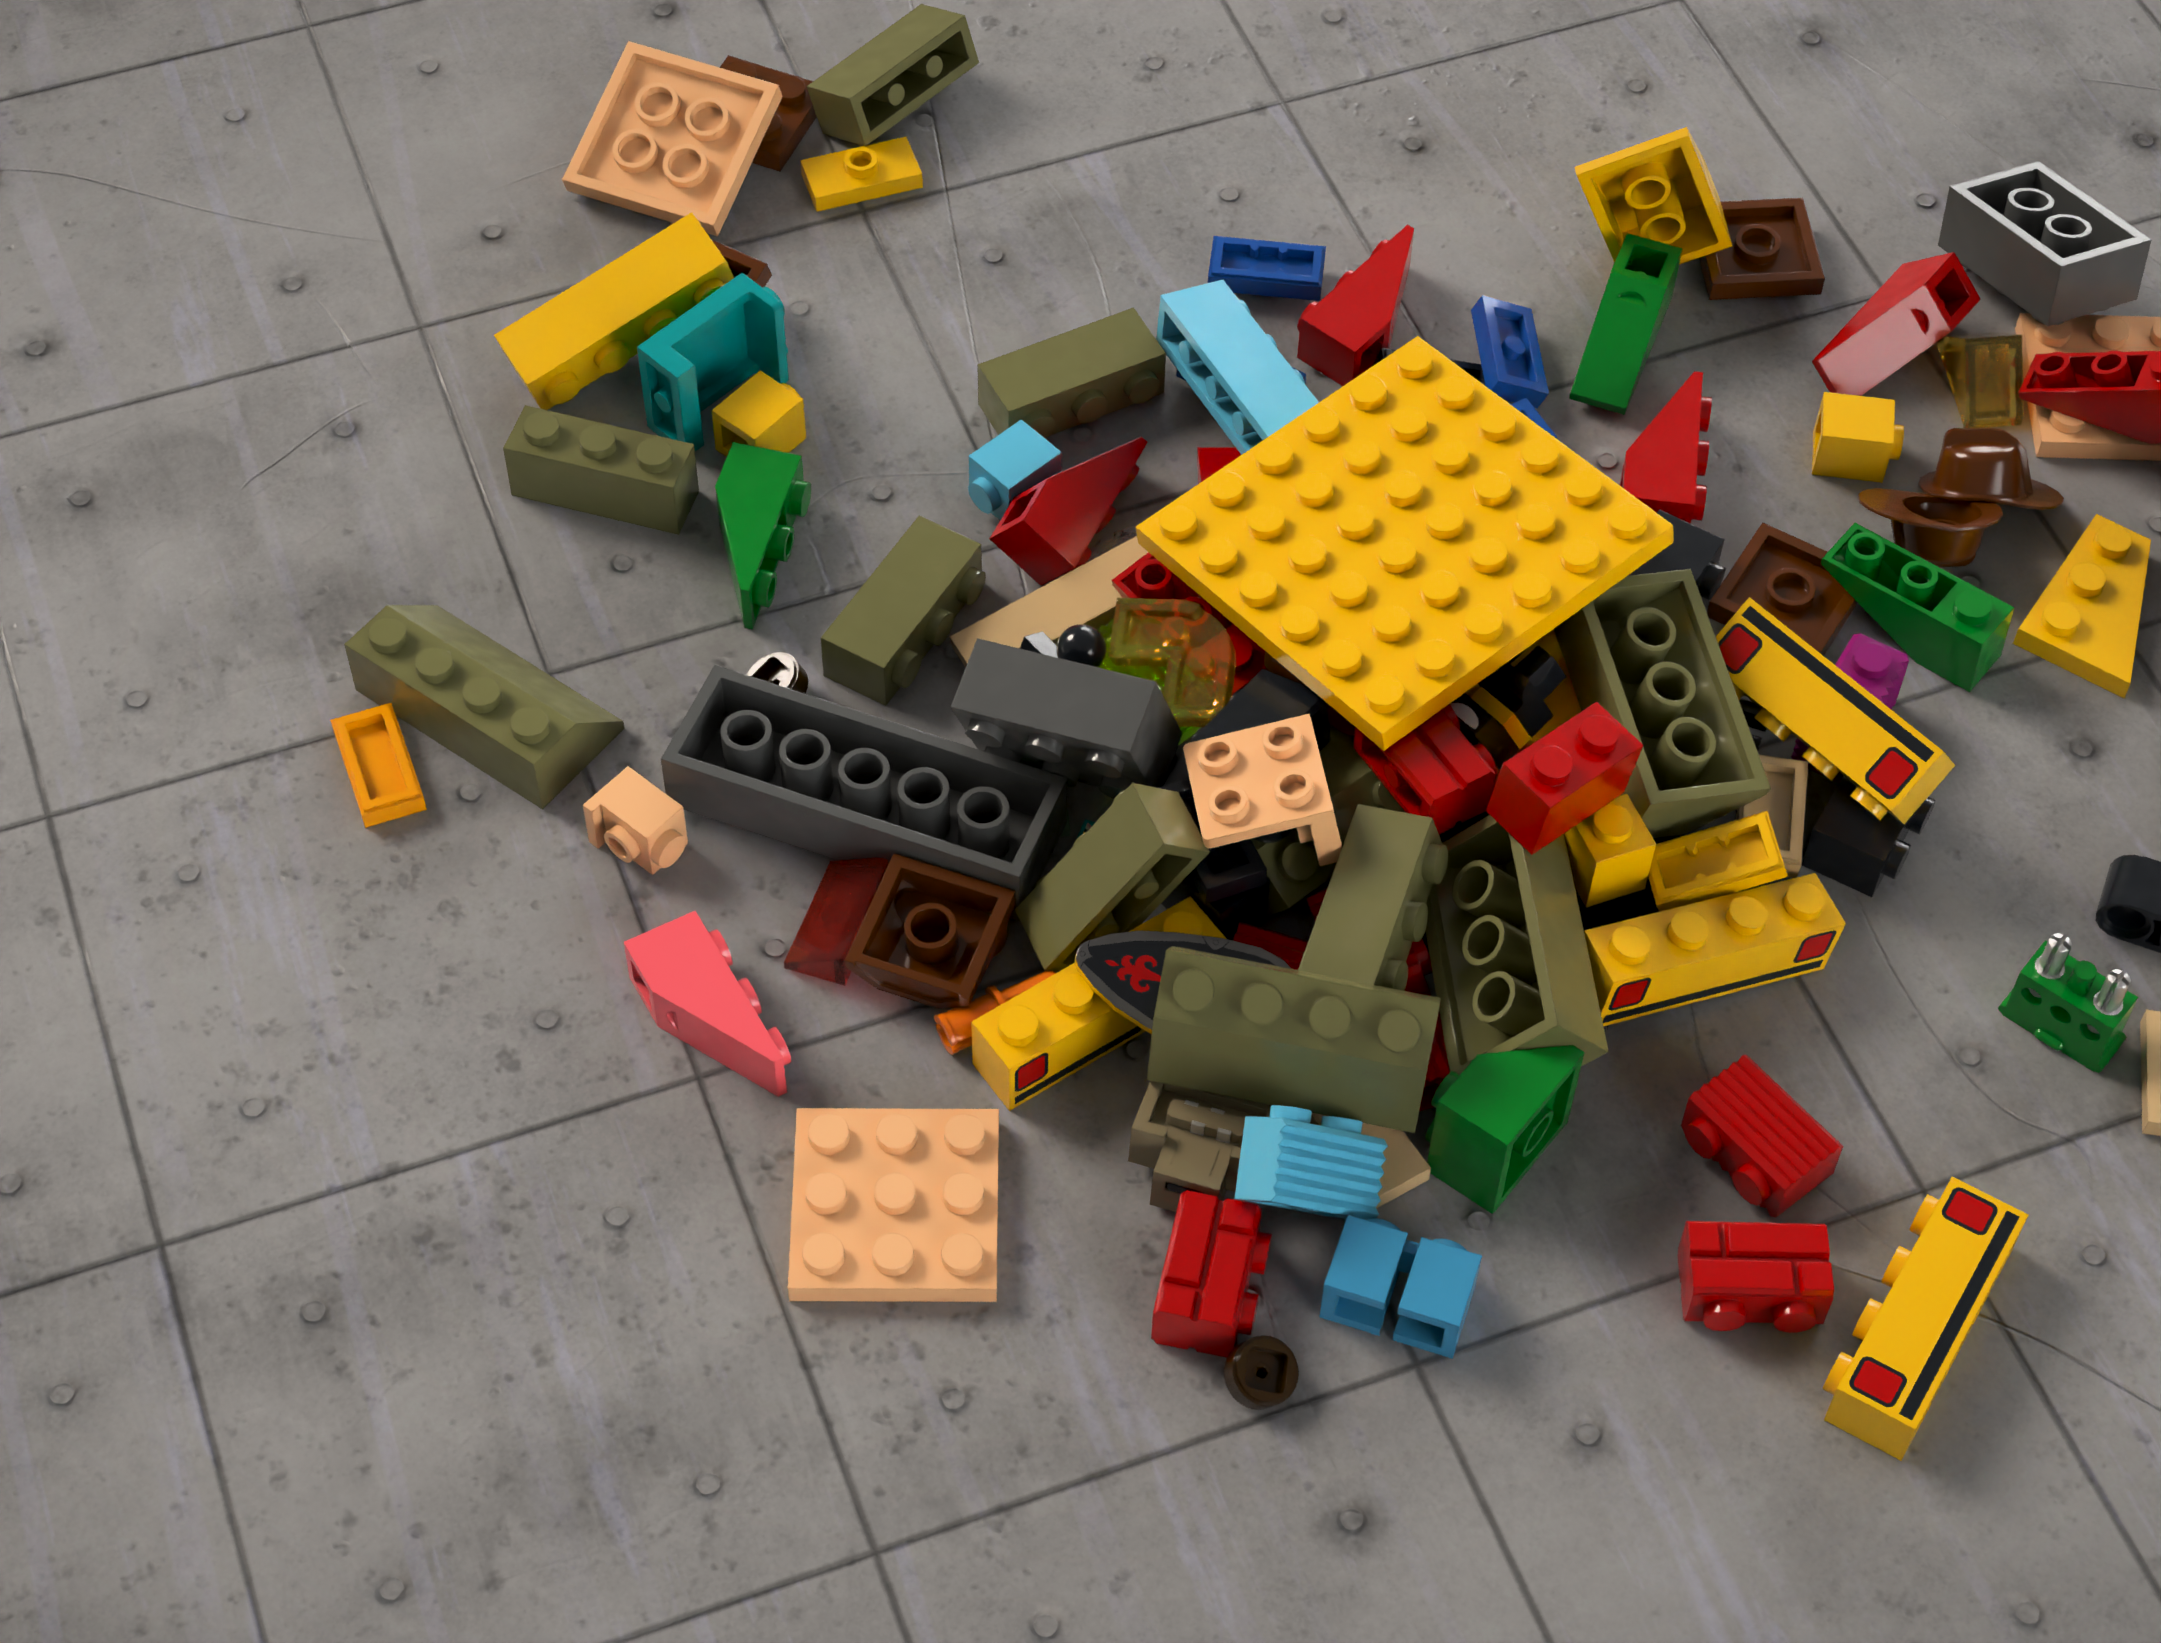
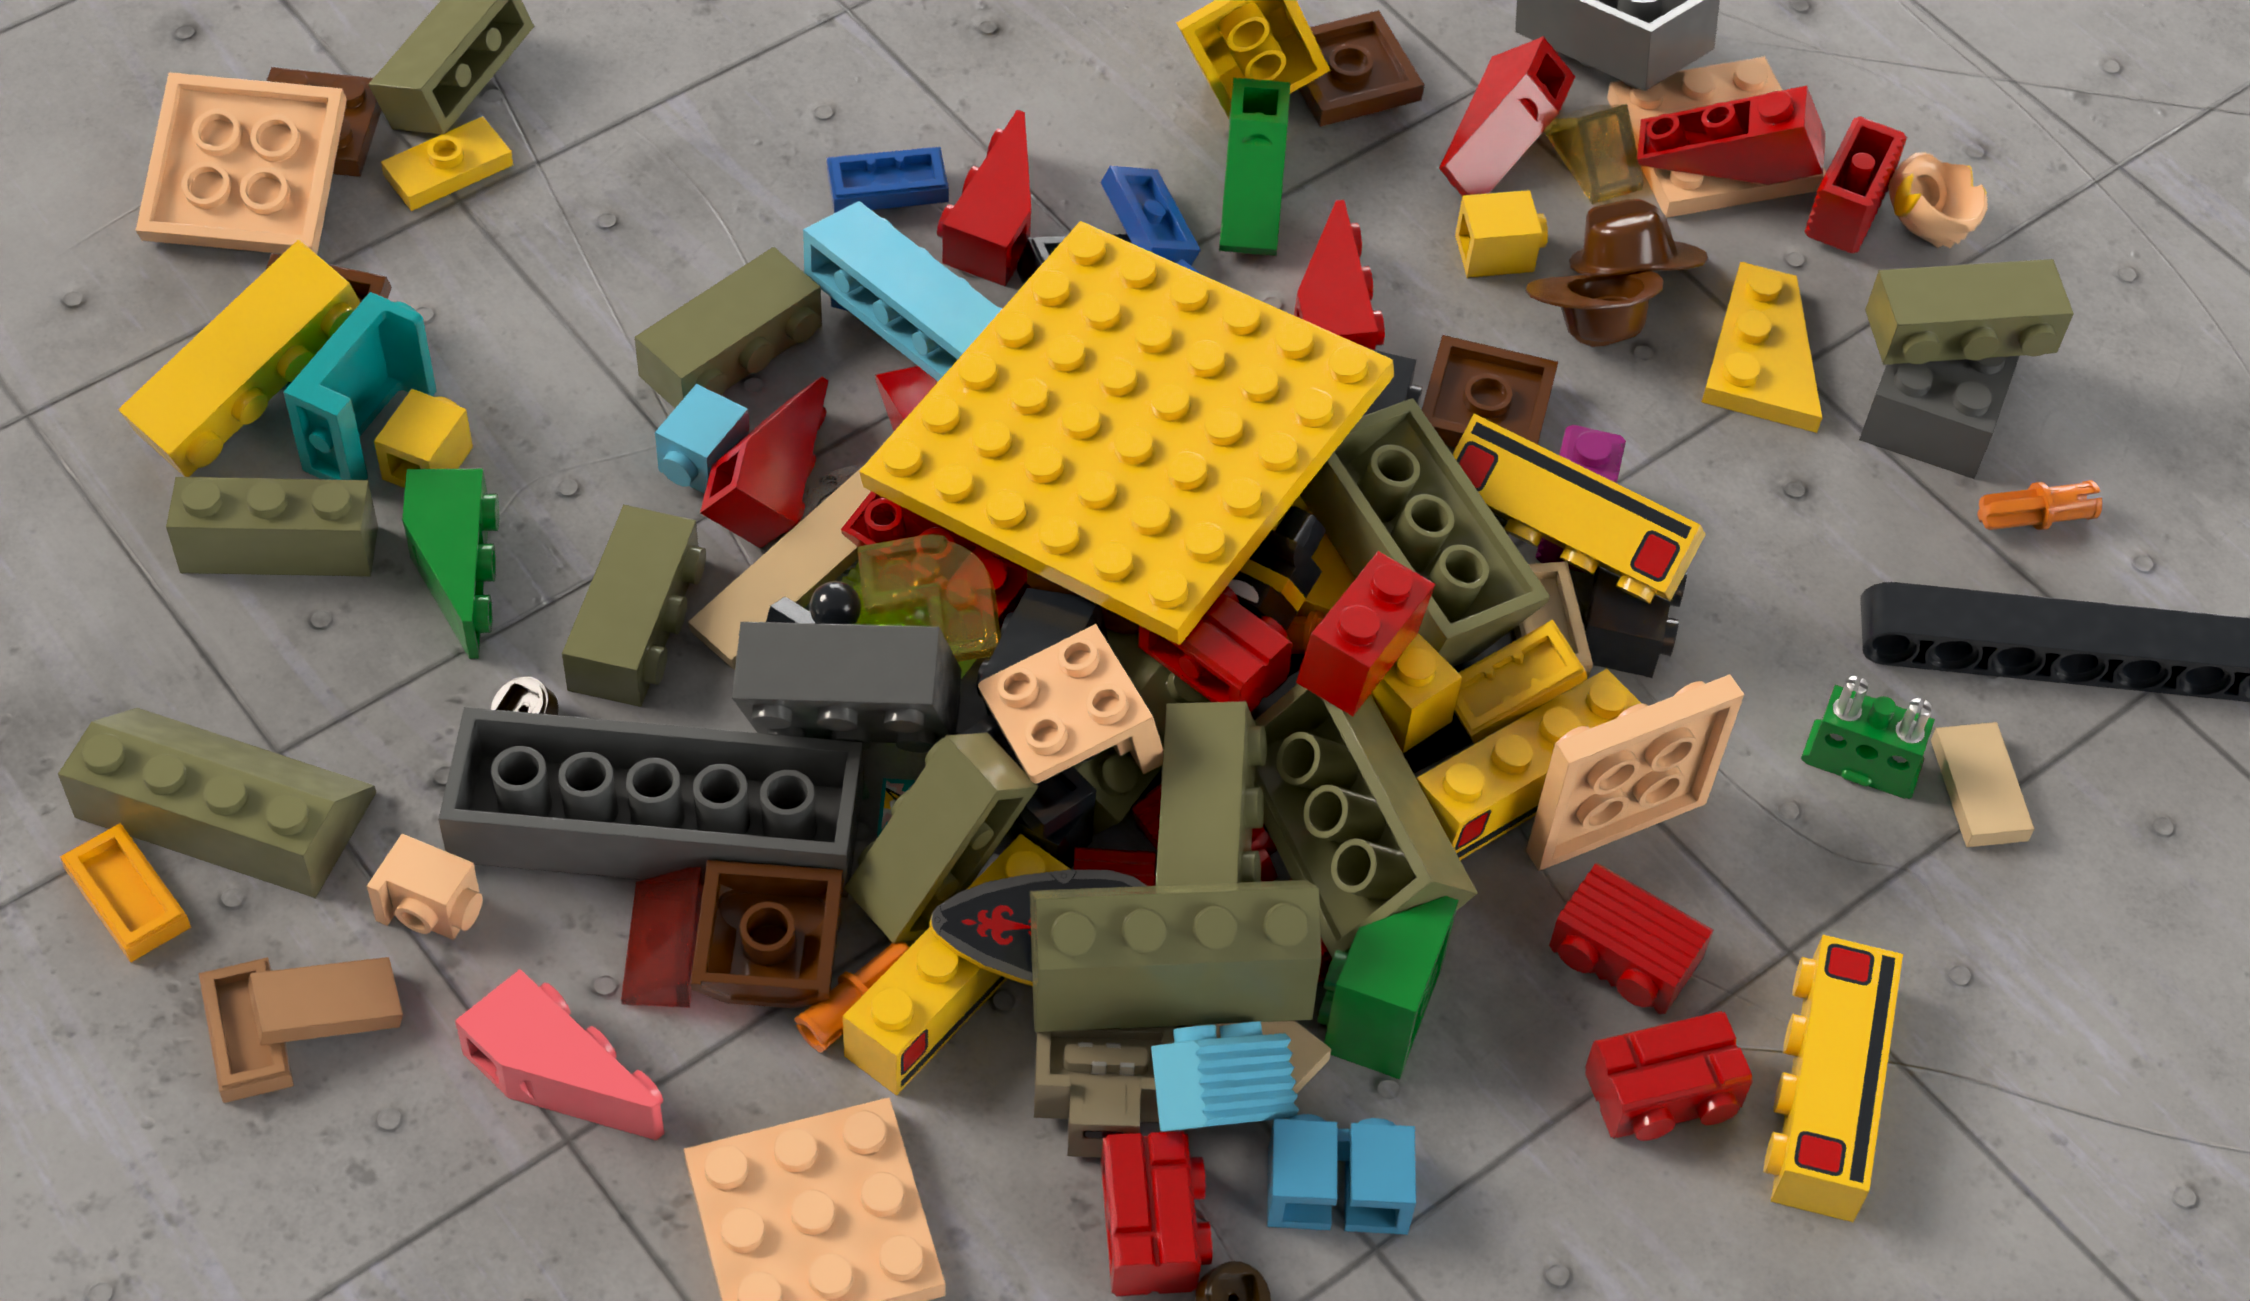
camera: 20 degrees left, 0 degrees up
green slope [1821,523,2014,692] -> none
none -> medium nougat tile [199,957,294,1103]
none -> medium nougat tile [248,957,403,1045]
none -> light nougat plate [1526,674,1744,871]

